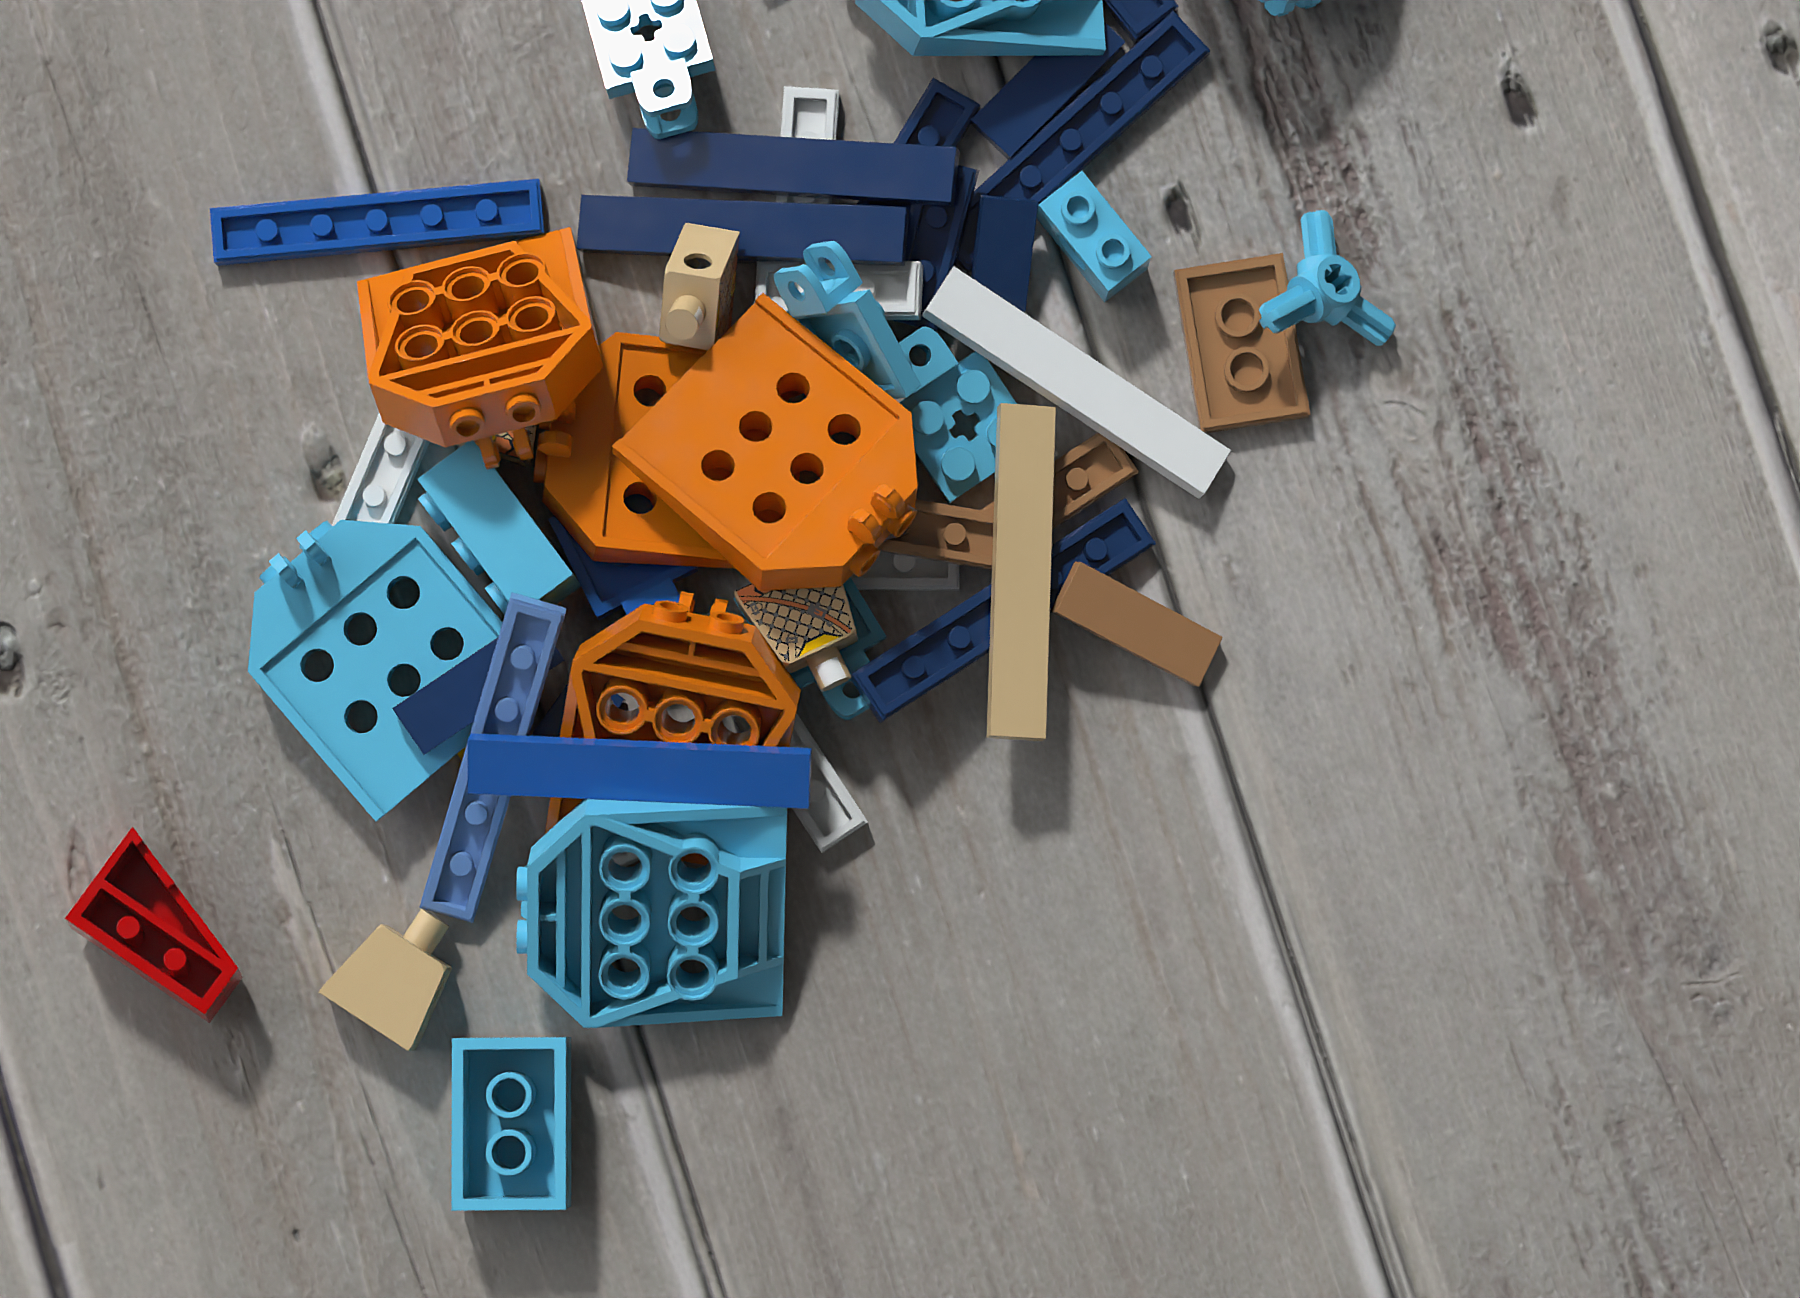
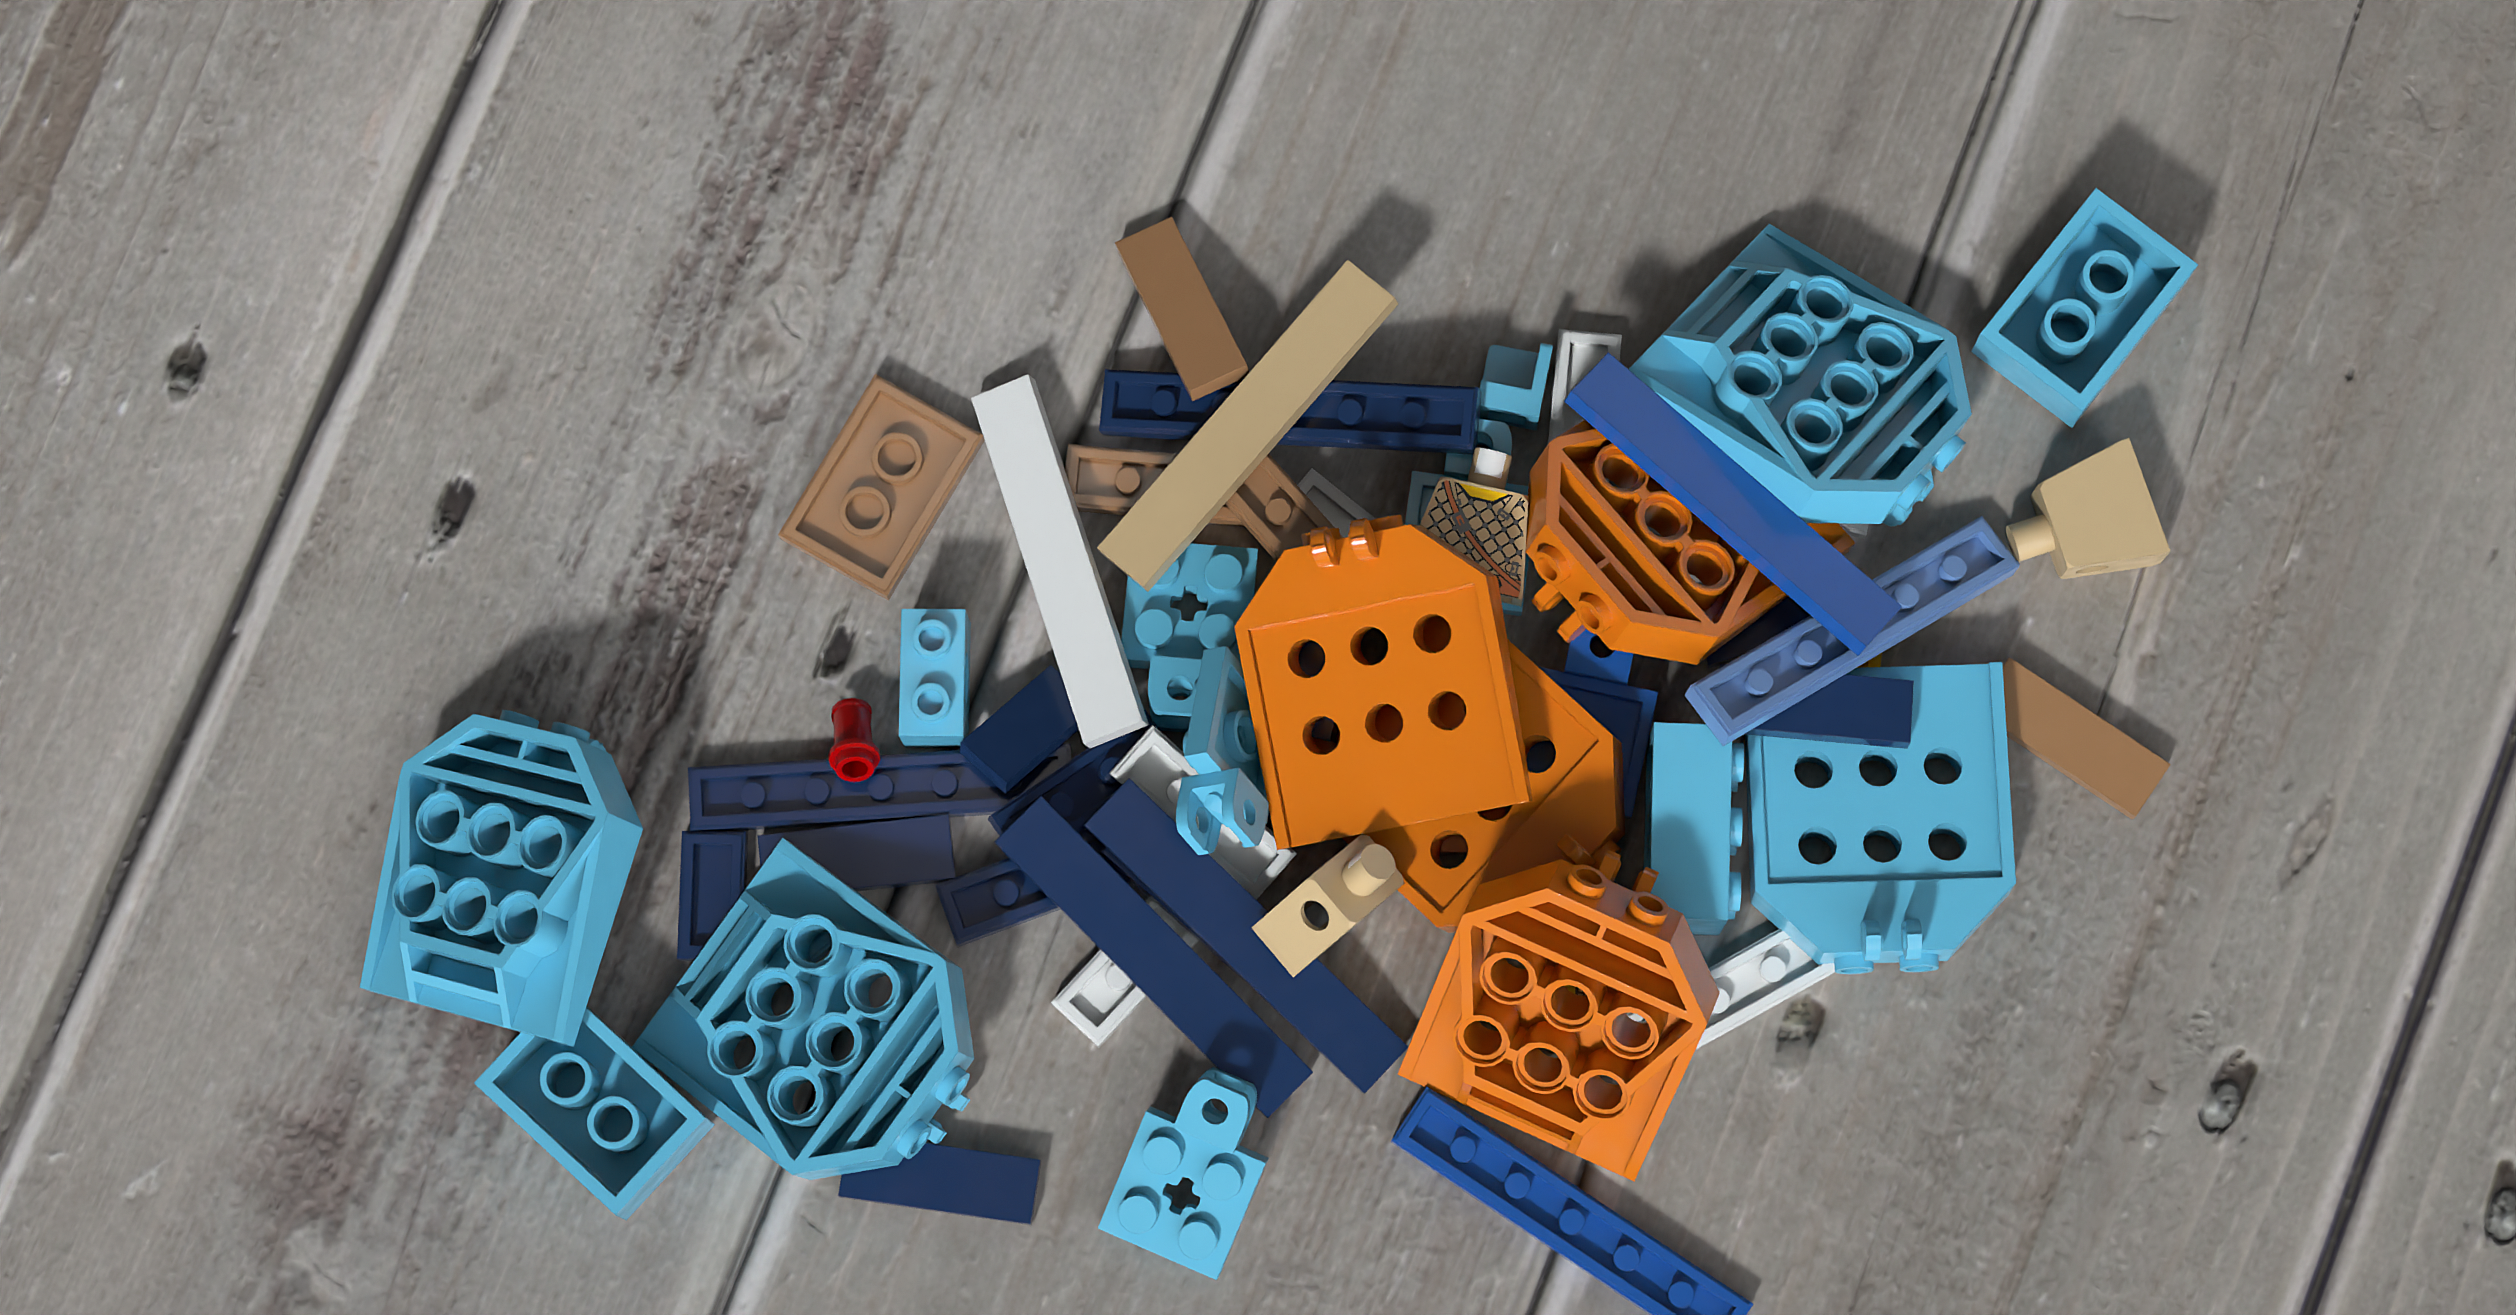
camera: 135 degrees left, 5 degrees down
red wedge [64,826,243,1023] -> none
medium azure bush [1259,210,1396,346] -> none
none -> red pin [828,698,880,782]
none -> medium azure panel [1479,343,1553,431]
none -> medium nougat tile [2003,657,2171,820]

